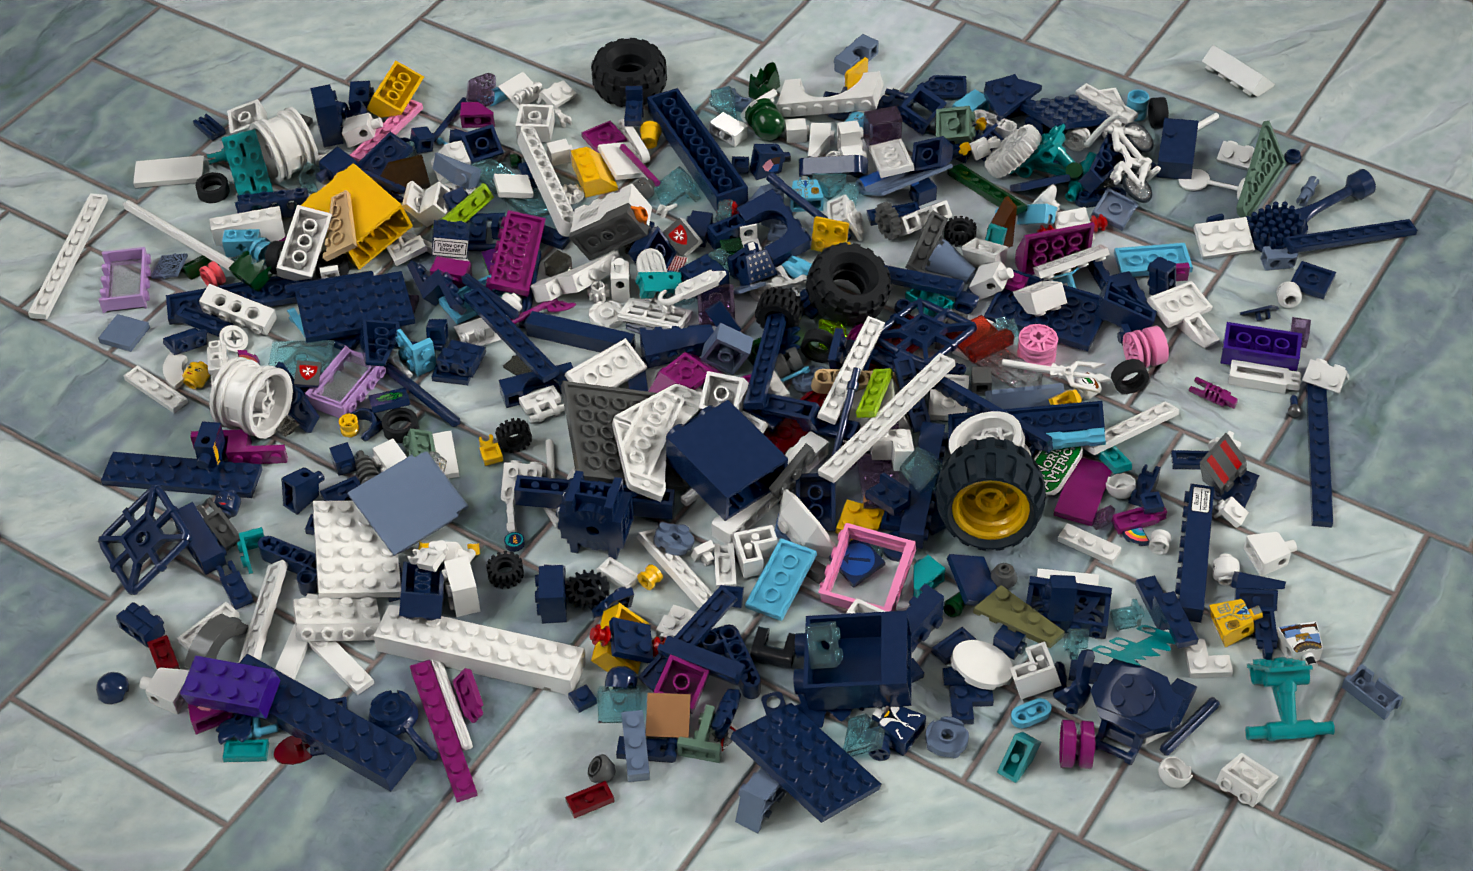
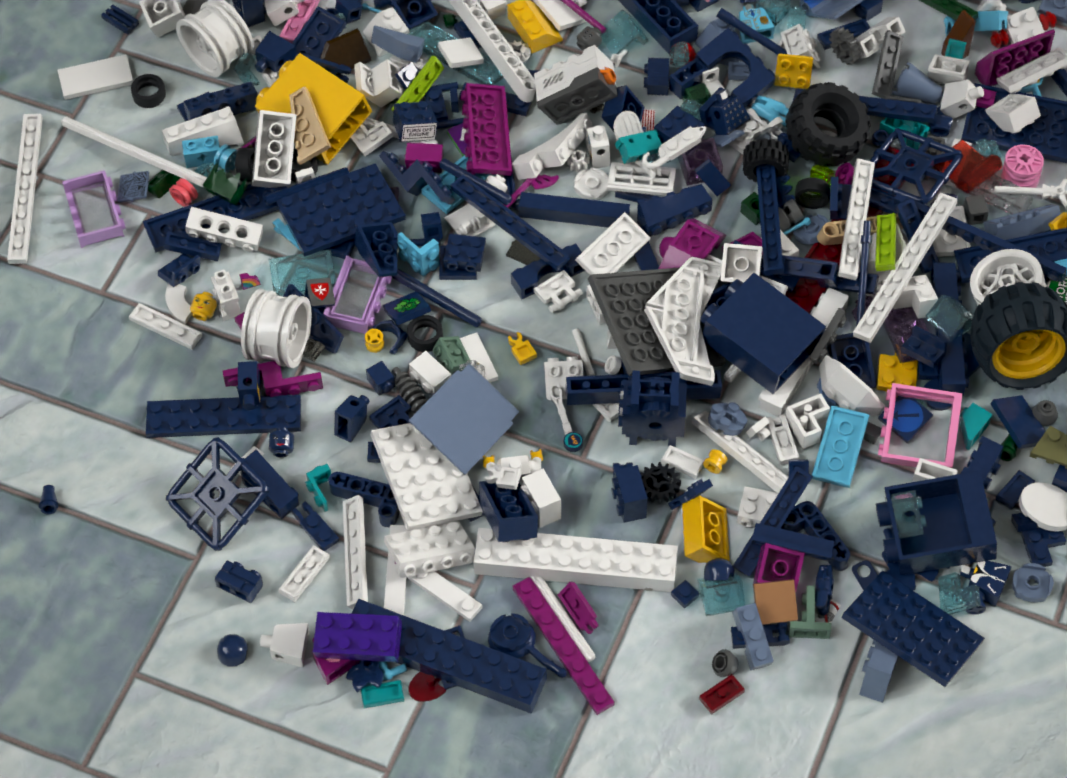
camera: 10 degrees left, 10 degrees up
sand blue tile [98,314,150,352] -> none
dark red plate [147,635,180,669] -> none
dark grey arch [184,614,248,669] -> none
dark grey hinge [196,497,240,551] -> none
teal plate [206,129,273,195] -> none
white gear [219,325,248,354] -> none
white bar [387,350,413,378] -> none
black tyre [486,551,524,589] -> none
black tyre [495,418,532,453] -> none
clear smoke brick [544,250,573,277] -> none
dark blue plate [590,617,666,664] -> none
piece [663,218,703,256] -> none
sand blue brick [701,323,753,375] -> none
black connector [750,626,796,669] -> none
black tyre [944,216,977,247] -> none

